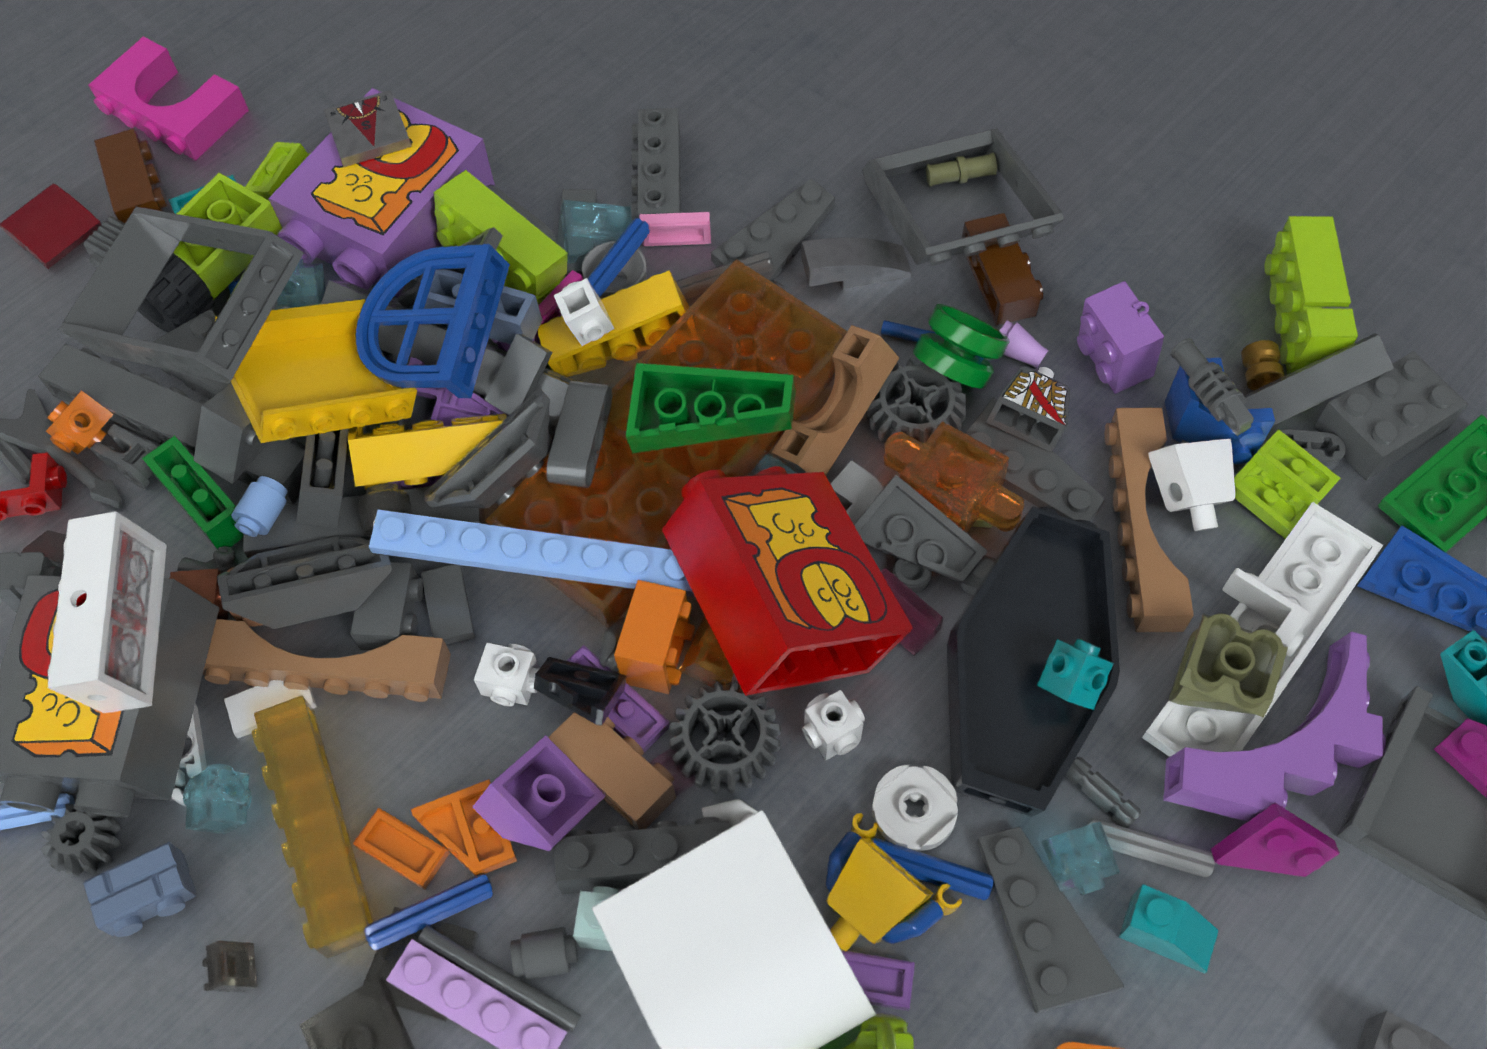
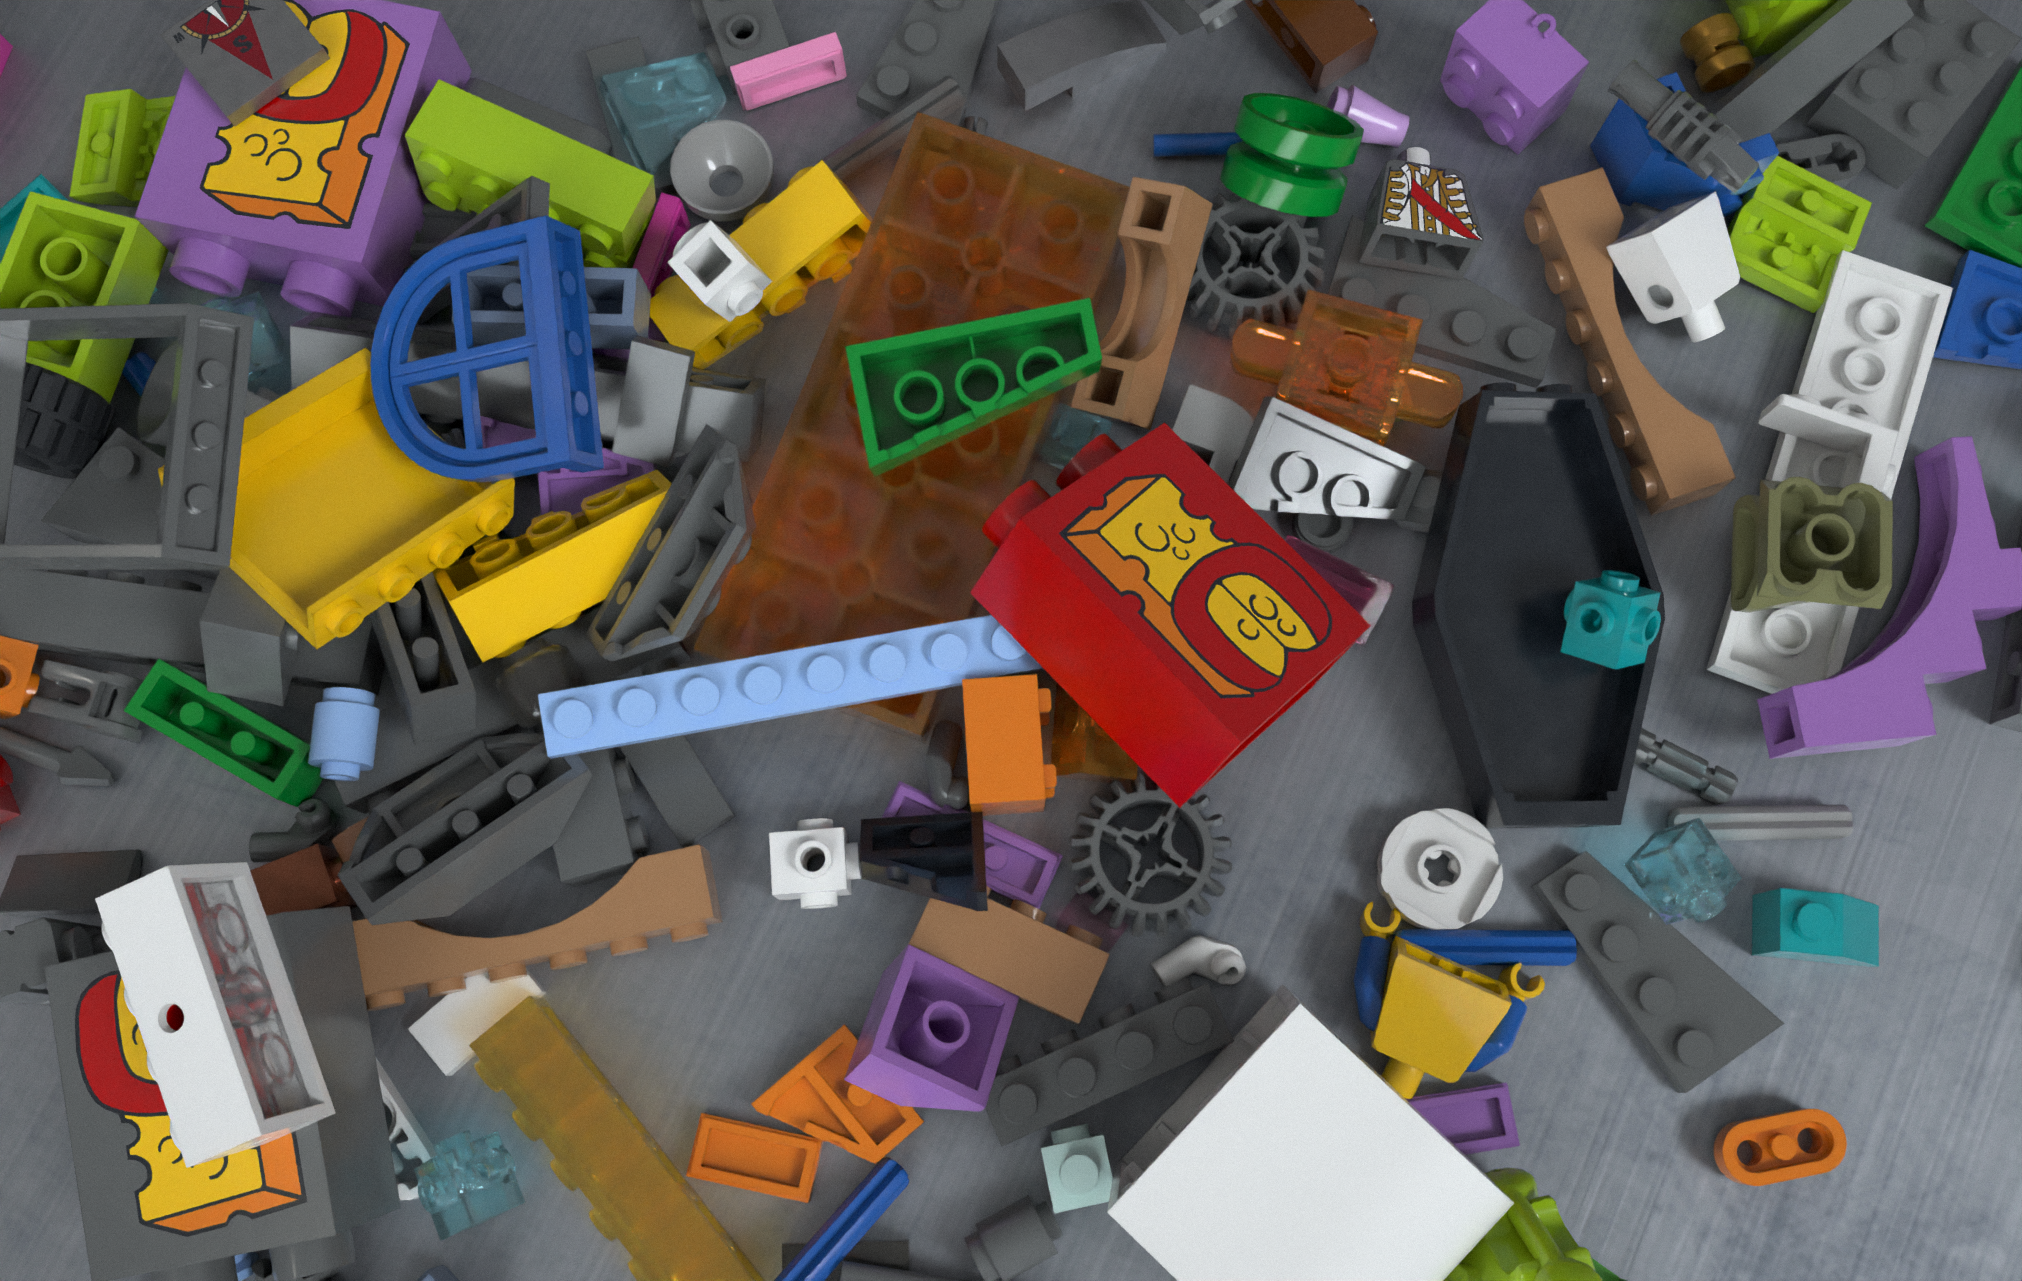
camera: 20 degrees left, 15 degrees up
dark grey beam [547,380,612,488] -> none
blue axle [587,218,650,297] -> none
white brick [802,690,865,761] -> none
magenta wing [1211,802,1340,877] -> none

